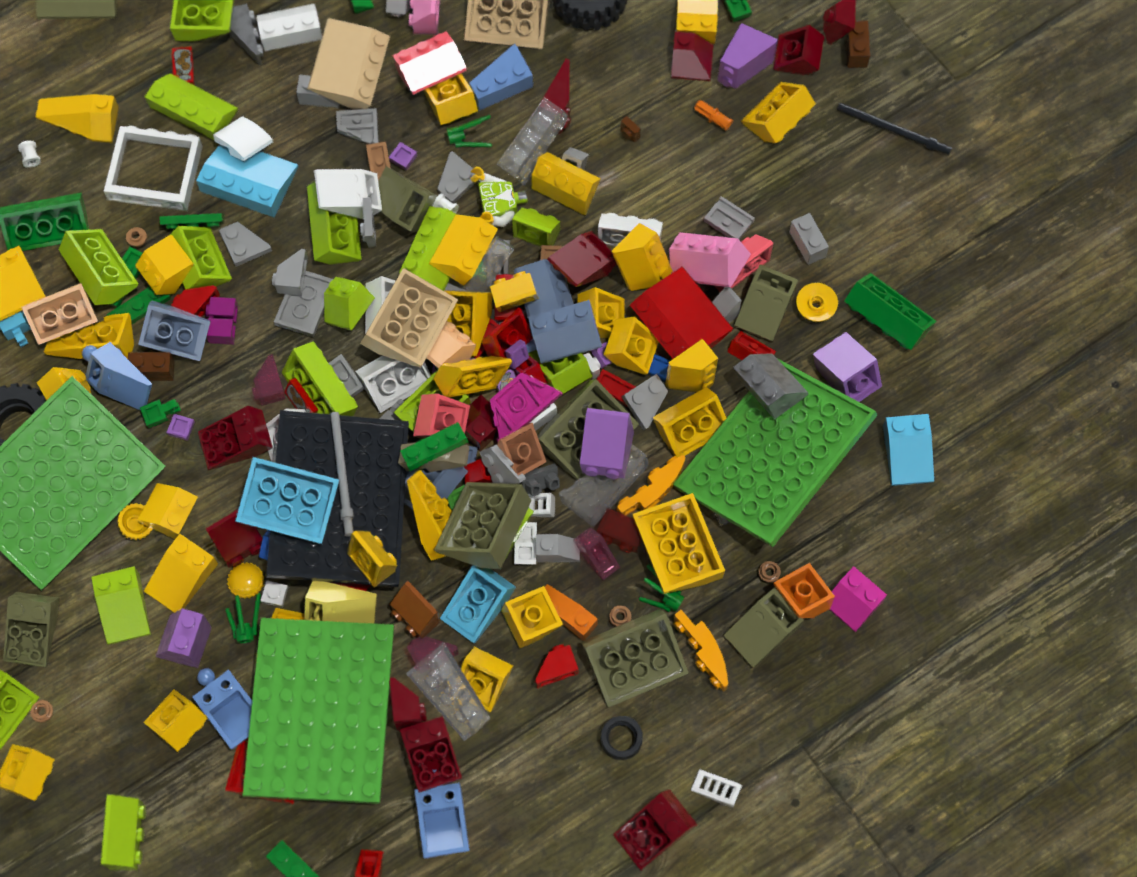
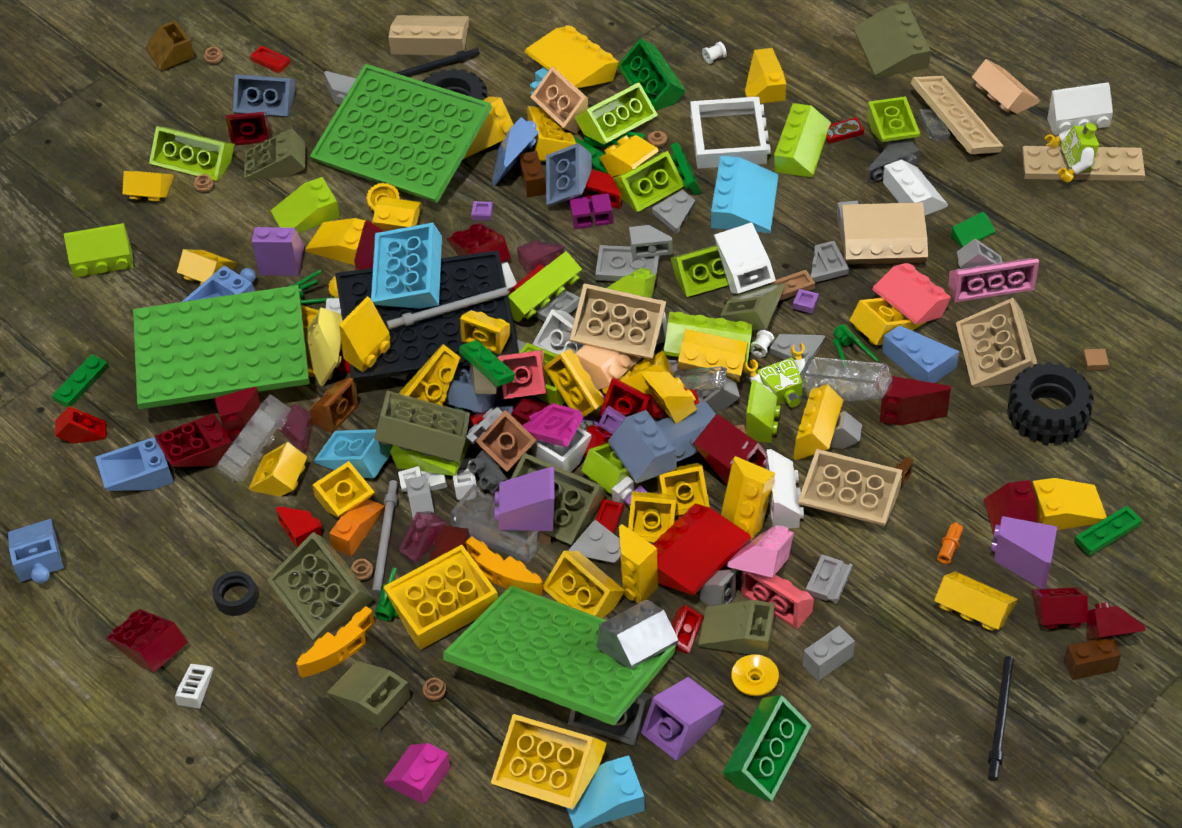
camera: 80 degrees right, 20 degrees down
green plate [140,399,181,428] -> none
white slope [213,116,273,161] -> none
light grey wing [360,197,376,248] -> none
orange slope [774,563,835,618] -> none
none -> light grey bar [372,480,398,595]
none -> yellow slope [460,310,510,355]
none -> yellow slope [491,714,607,809]
none -> tan slope [798,449,902,526]

